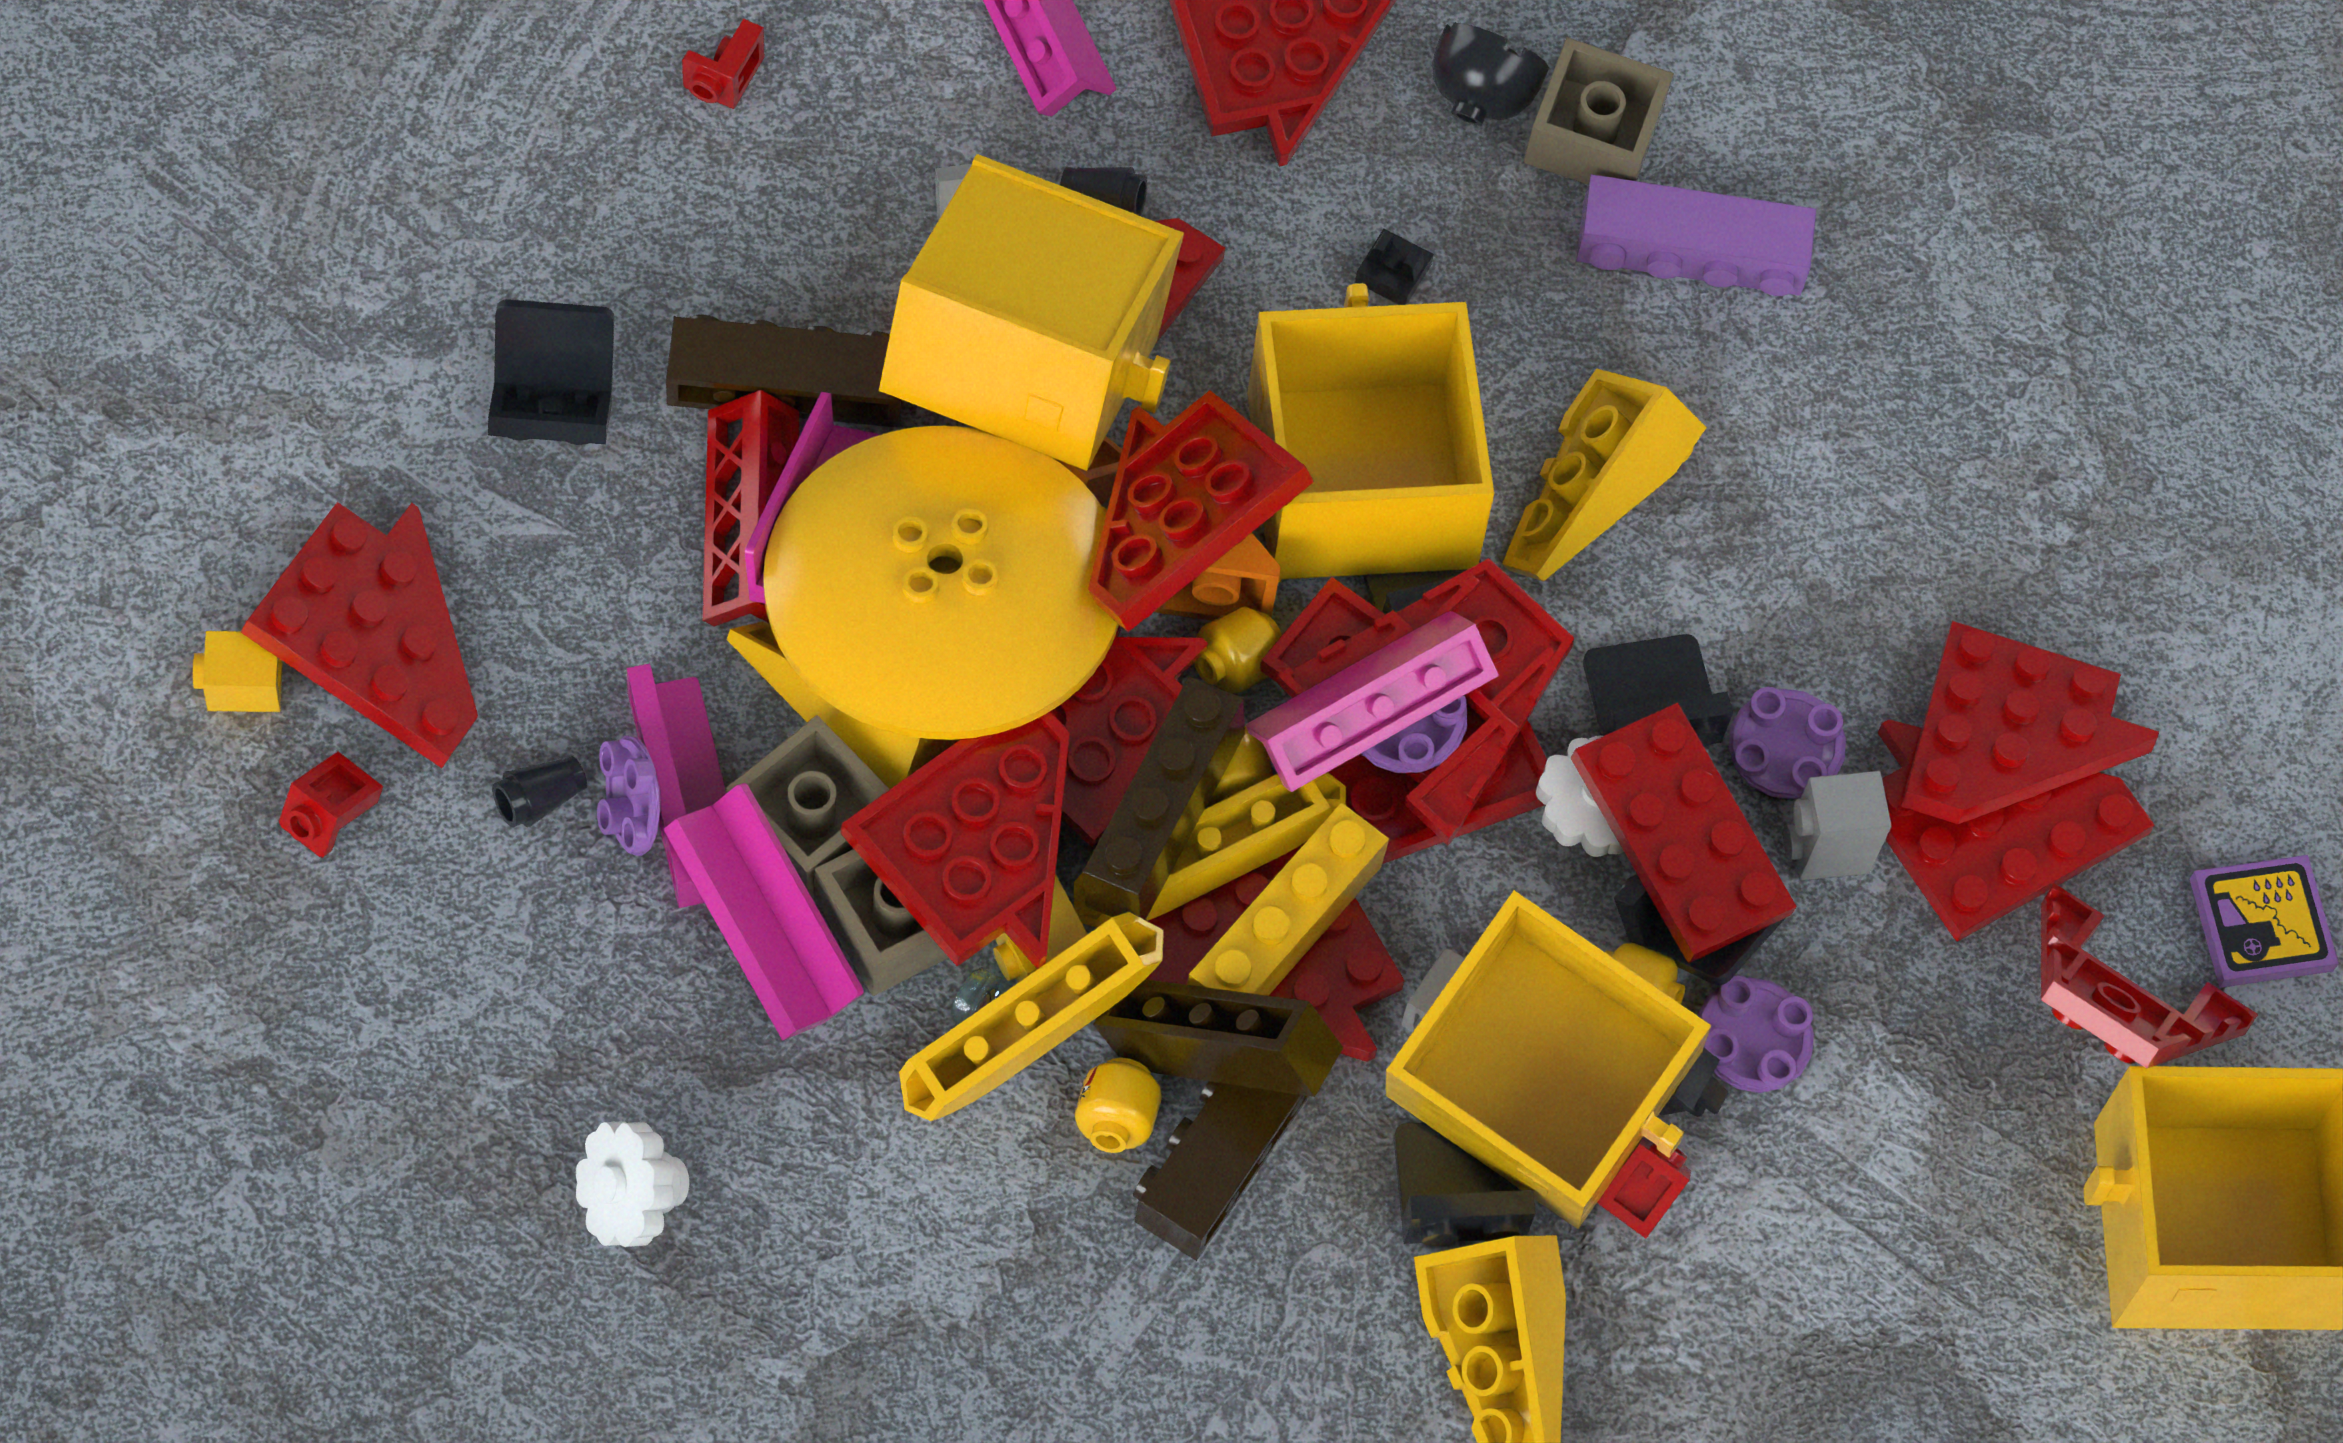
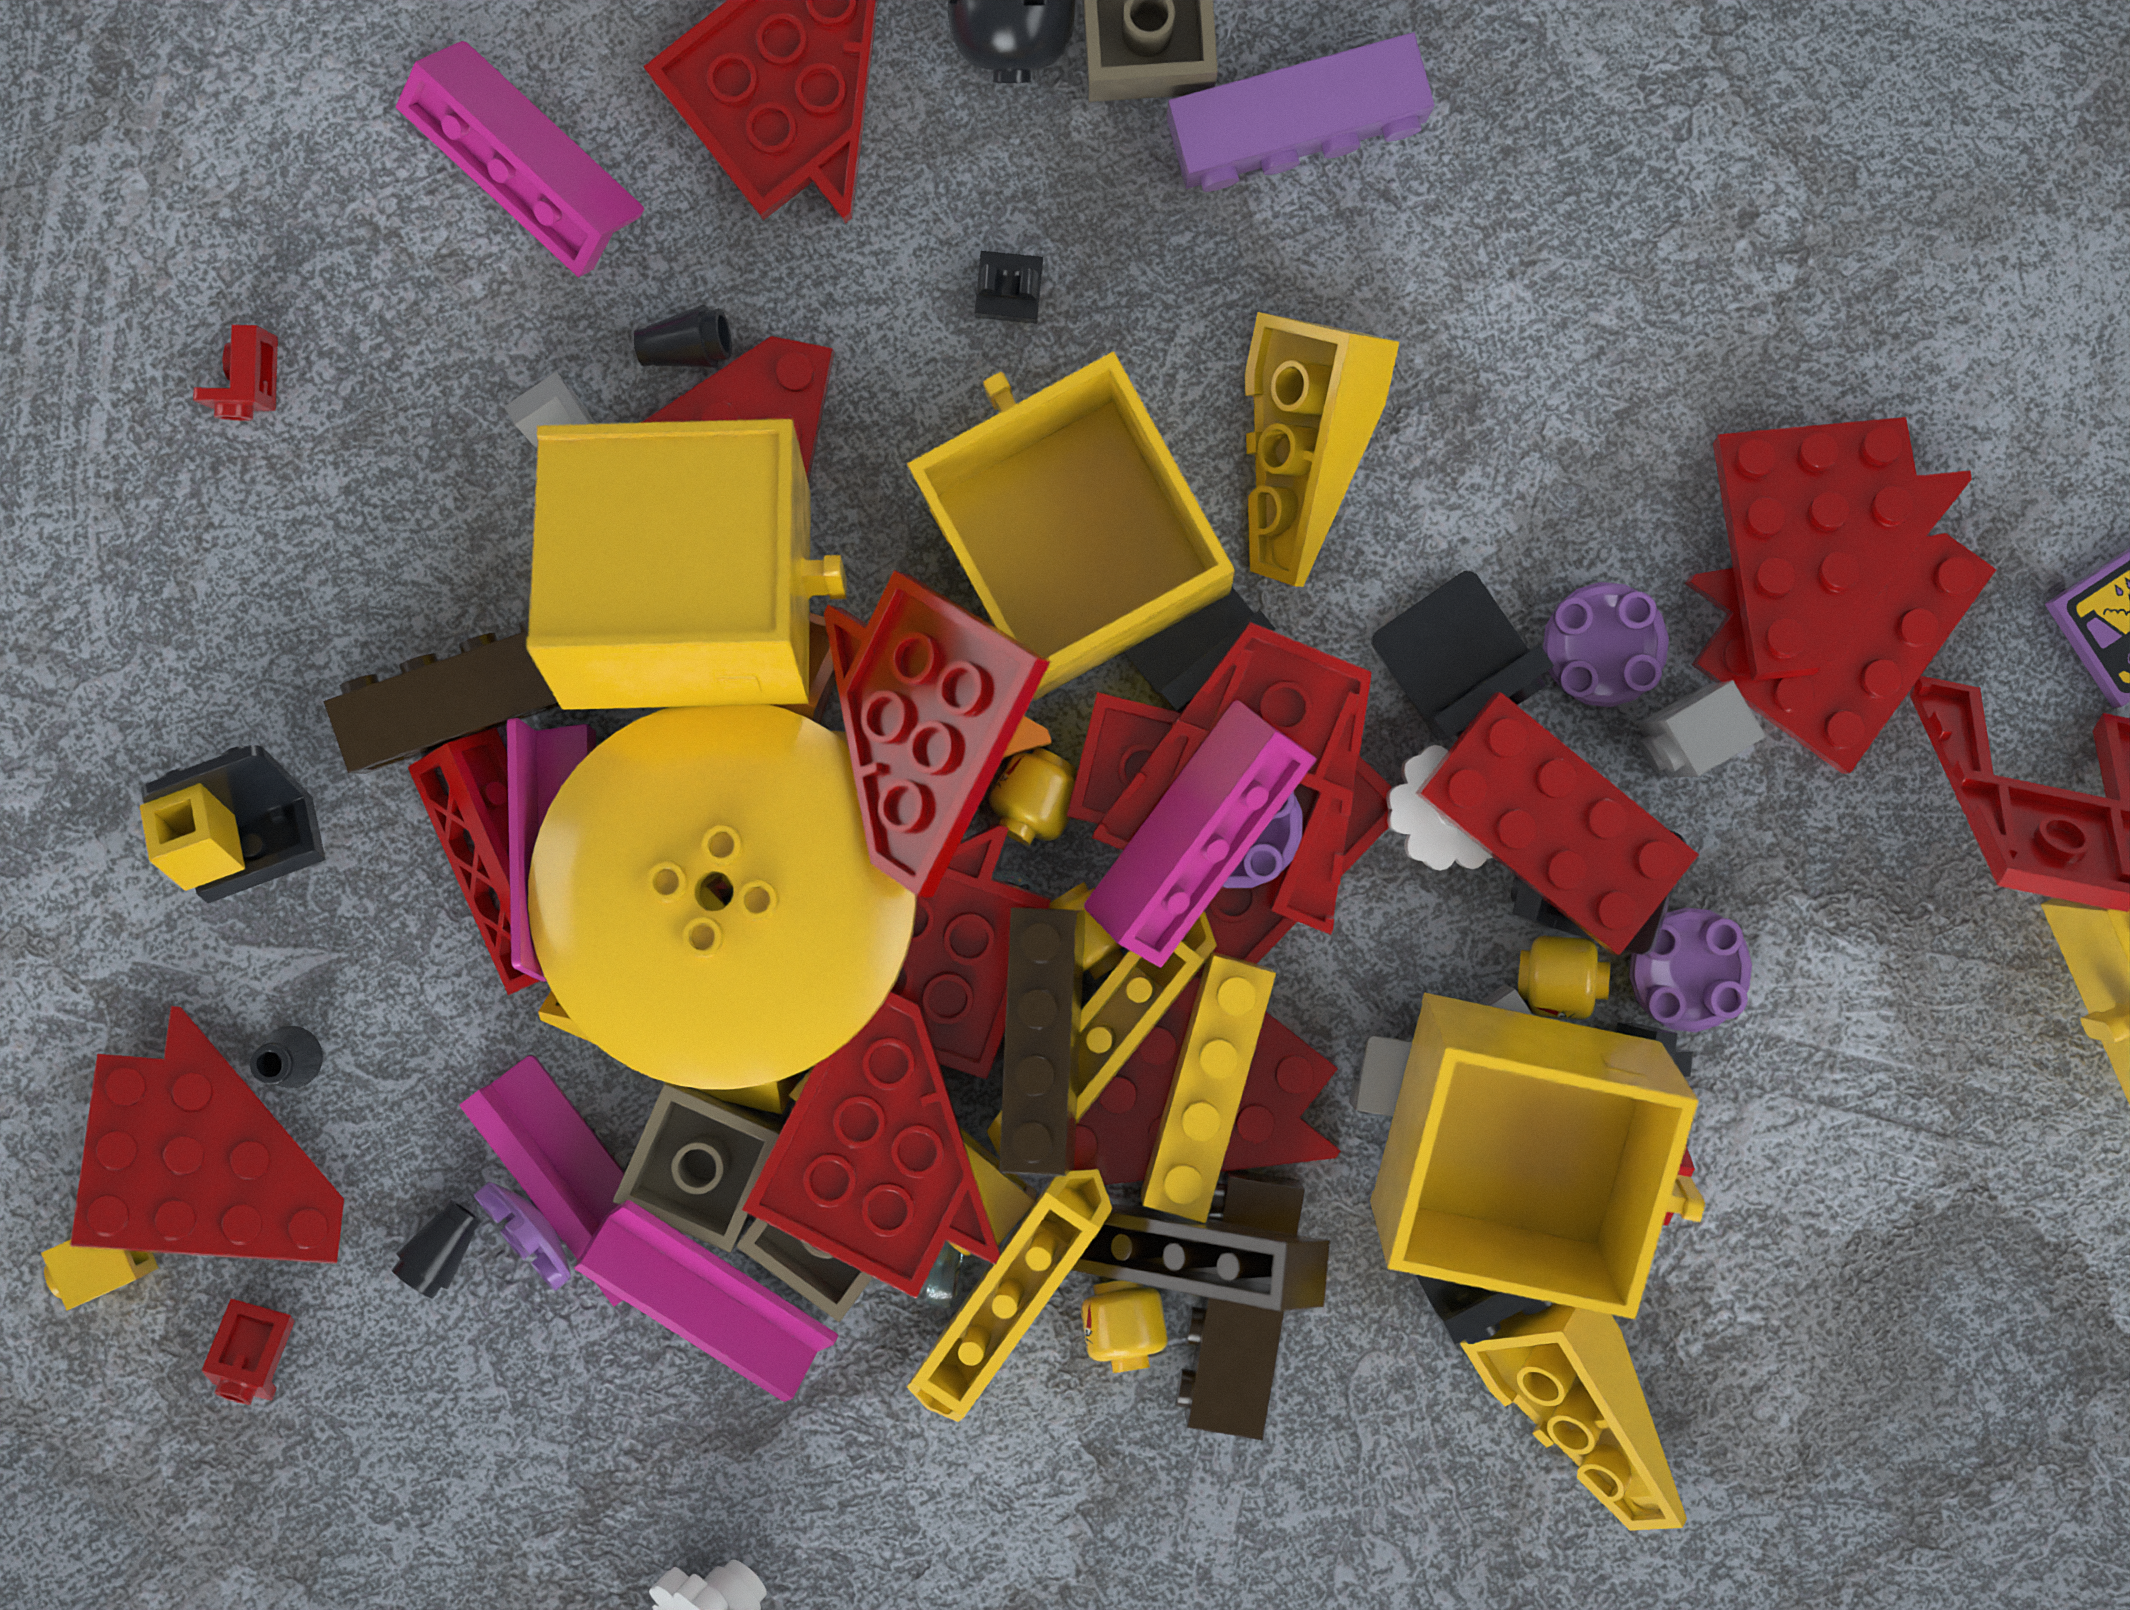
camera: 15 degrees left, 25 degrees up
none -> yellow brick [139,783,245,891]
none -> black cone [250,1026,323,1088]

